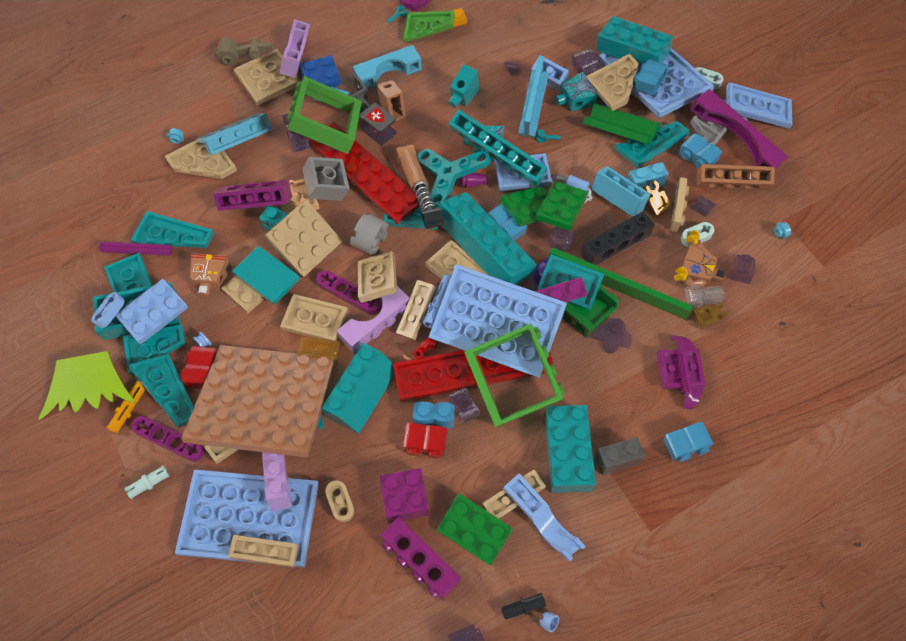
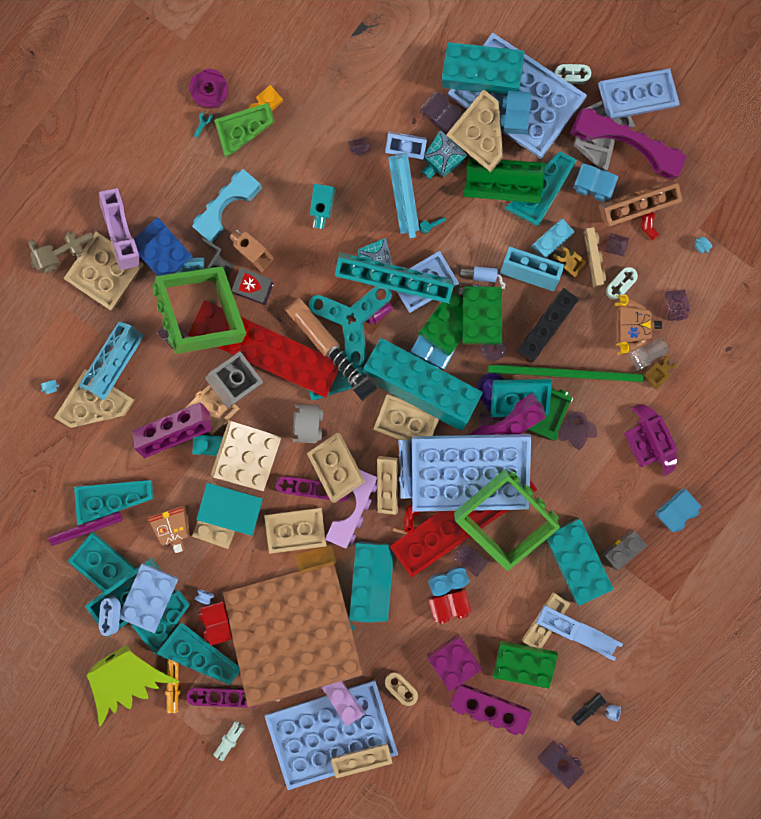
camera: 15 degrees left, 25 degrees up
none -> red arm [641,212,659,241]

